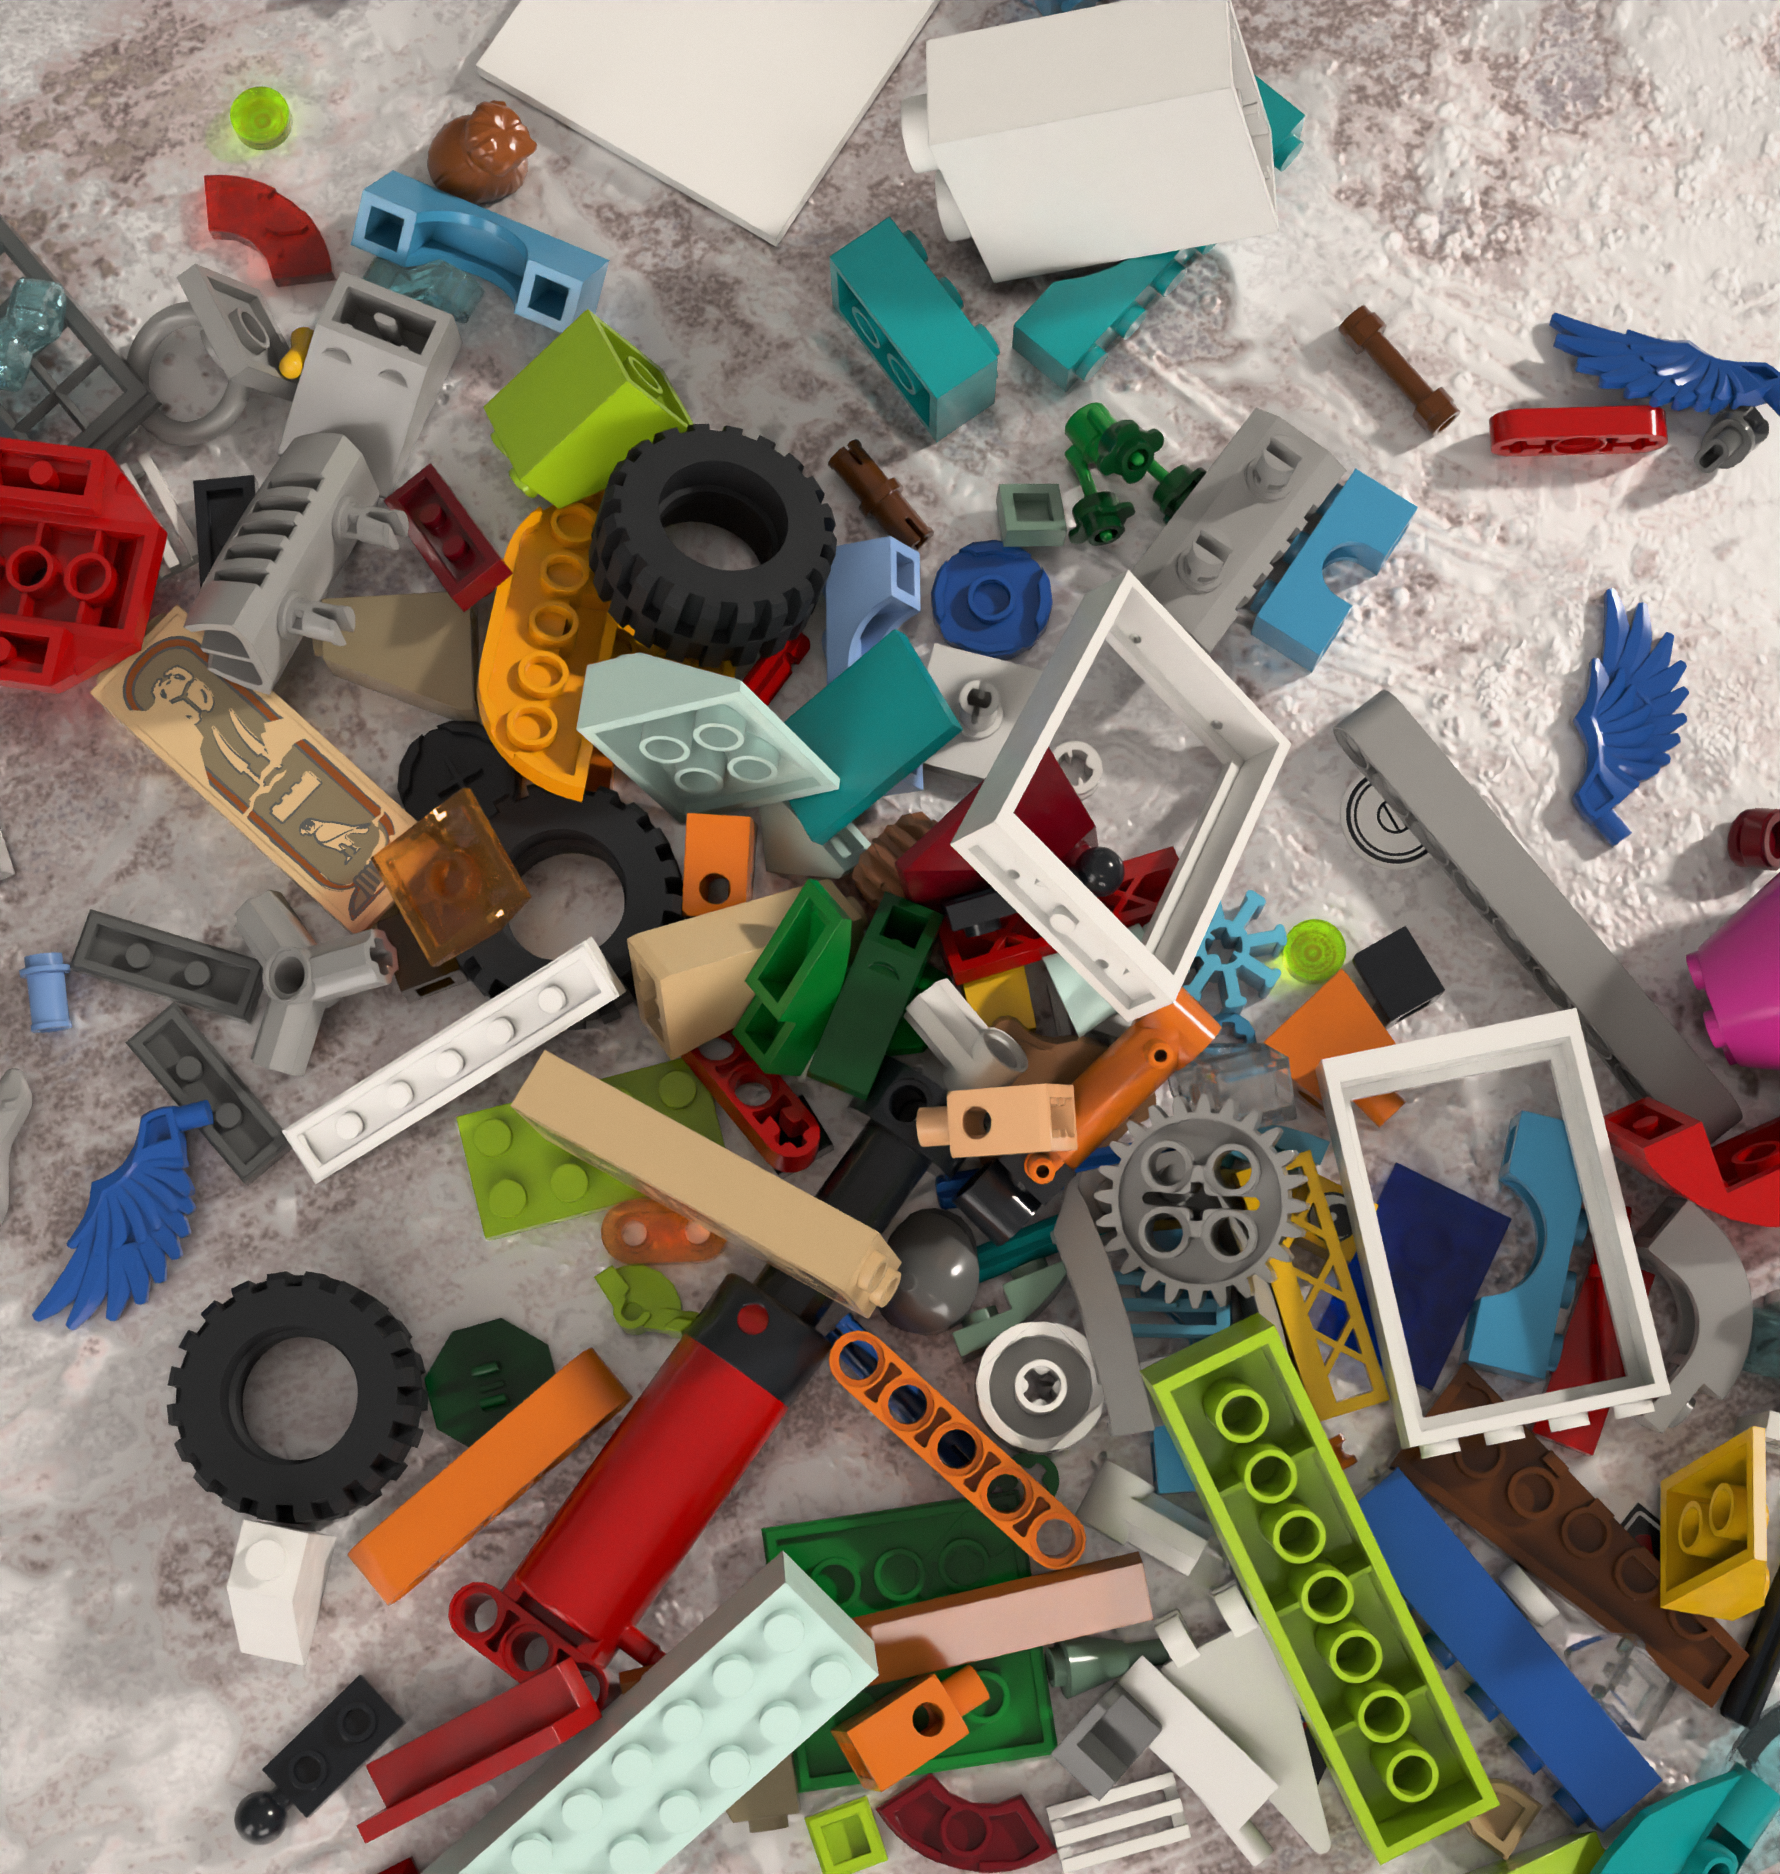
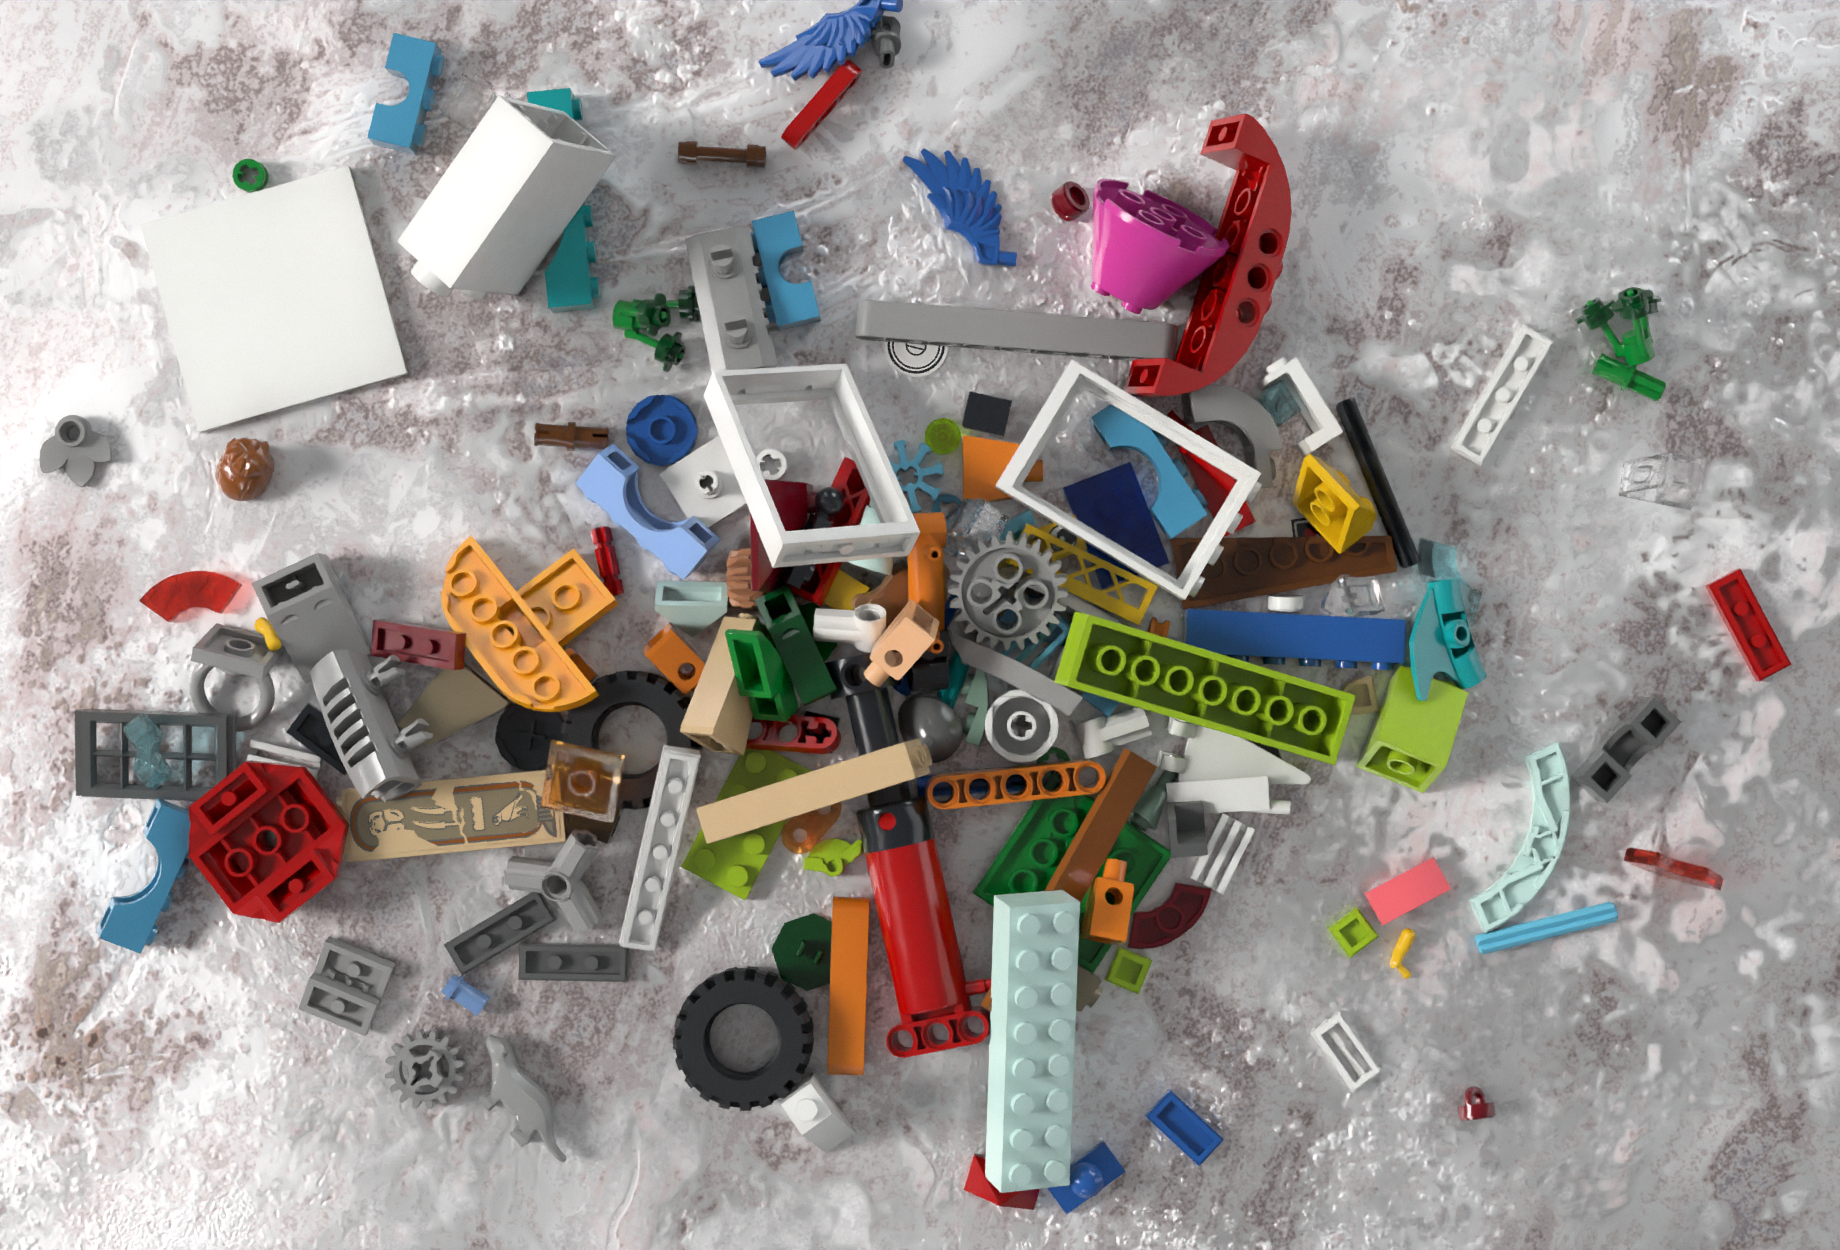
camera: 50 degrees left, 10 degrees up
blue animal [32,1100,213,1330] -> none
clear neon green tile [230,86,293,150] -> none
black plate [234,1675,406,1845] -> none
dark azure arch [351,170,610,333] -> none
red fence [356,1656,603,1844] -> none
clear light blue piece [361,257,485,323] -> none
lime slope [483,309,694,509] -> none
light aqua slope [576,652,840,823] -> none
black tyre [589,424,837,668] -> none
teal tile [784,629,963,845] -> none
teal brick [829,216,1000,443] -> none
sand green plate [996,484,1067,547] -> none

